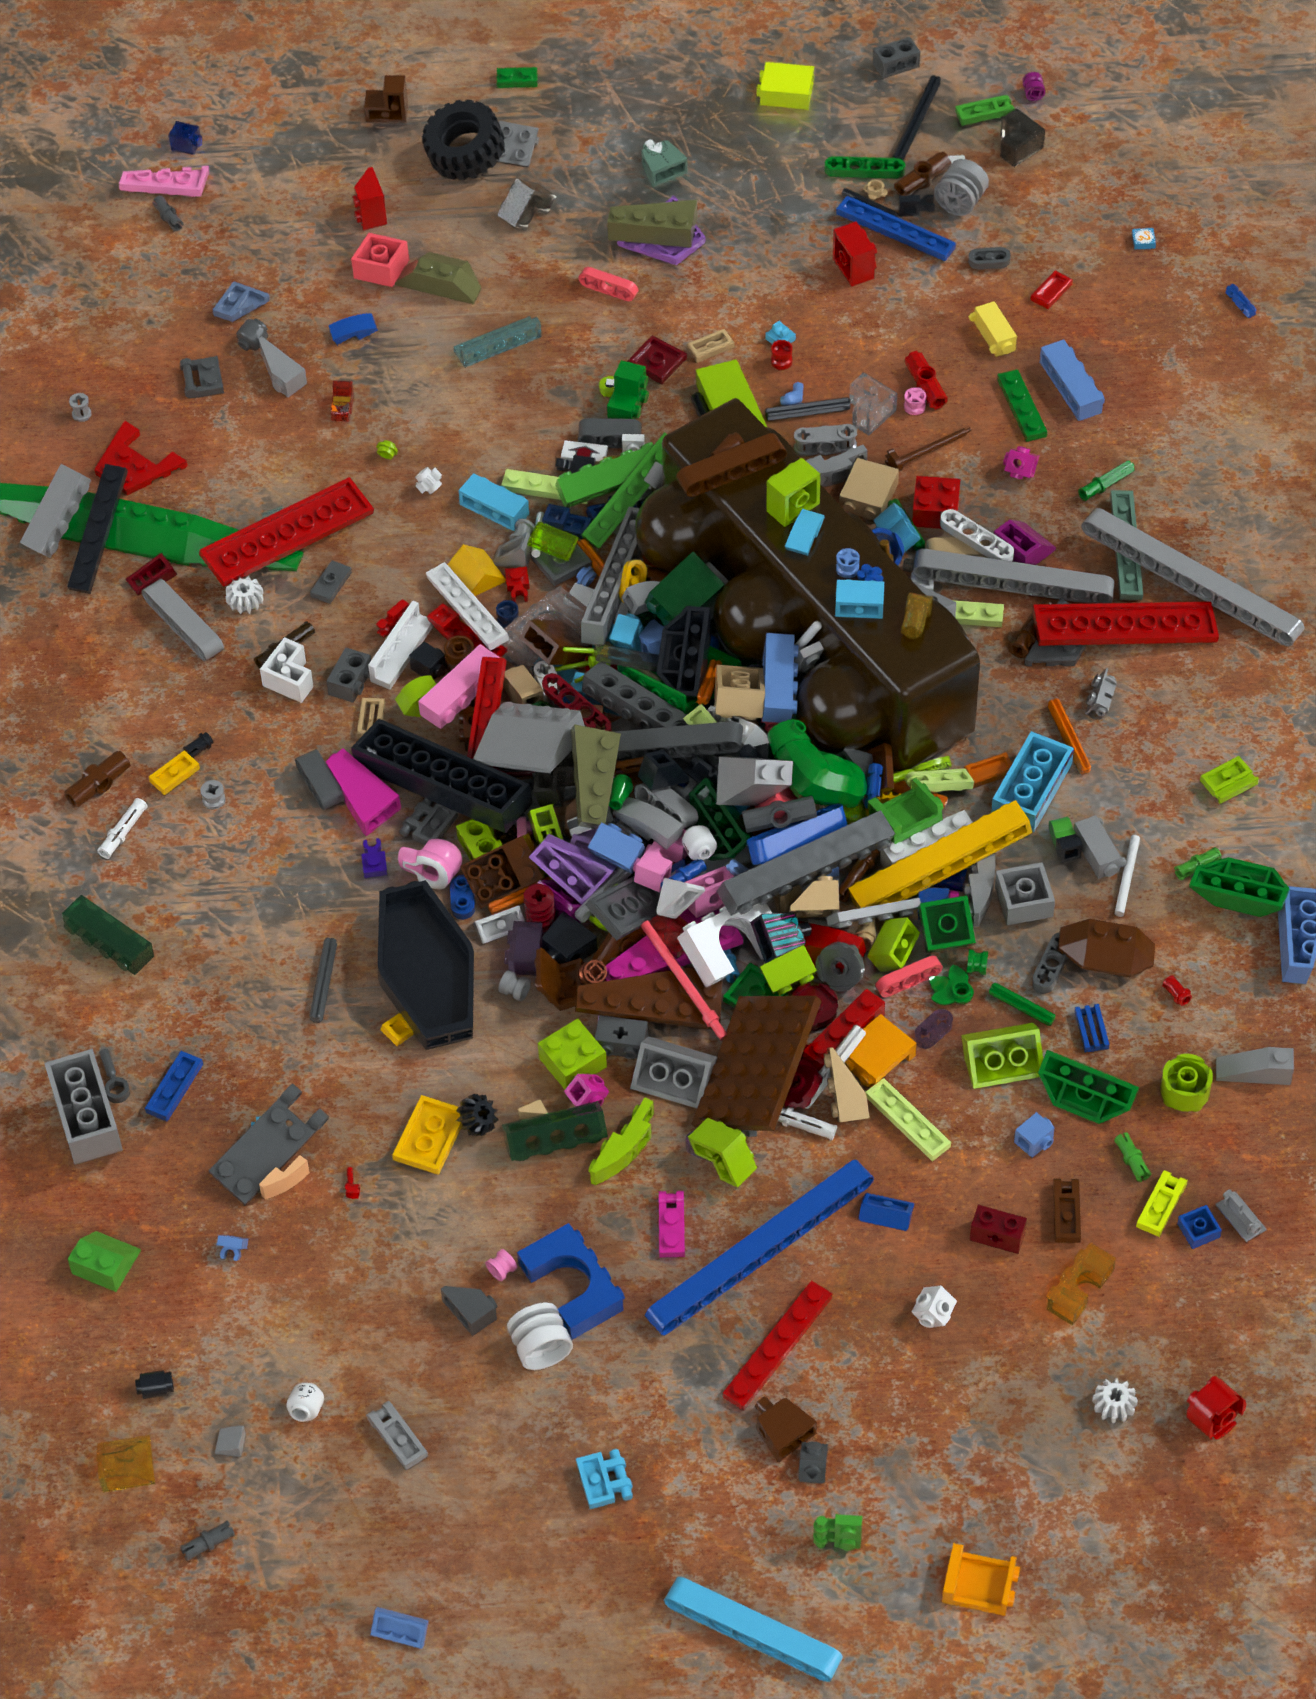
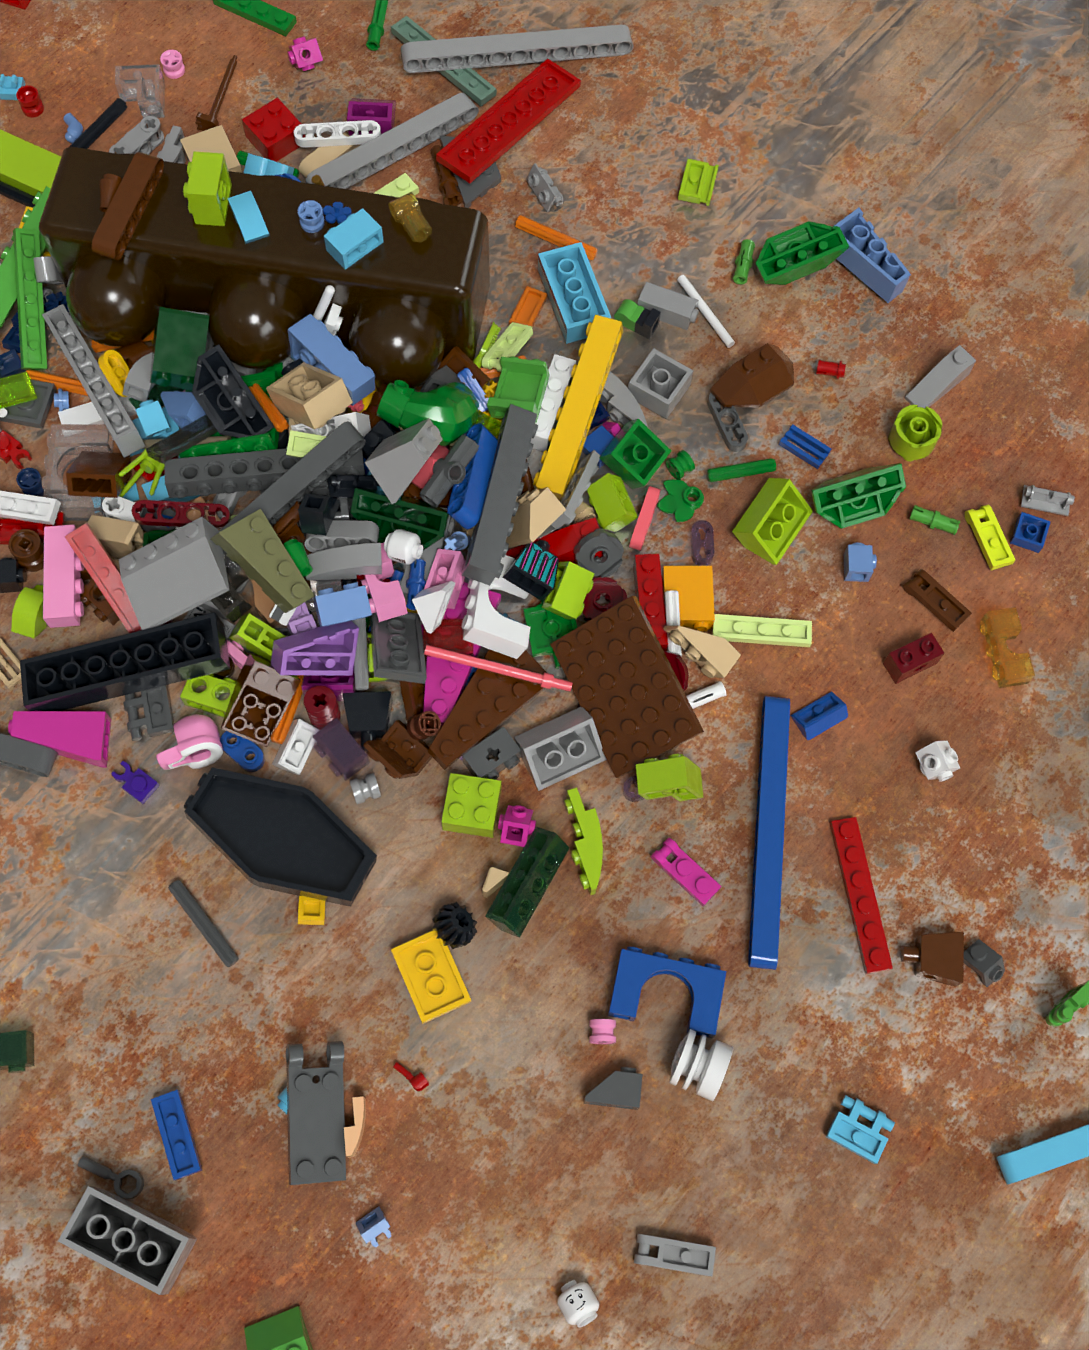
camera: 50 degrees left, 15 degrees up
red piece [905,350,948,410] -> none

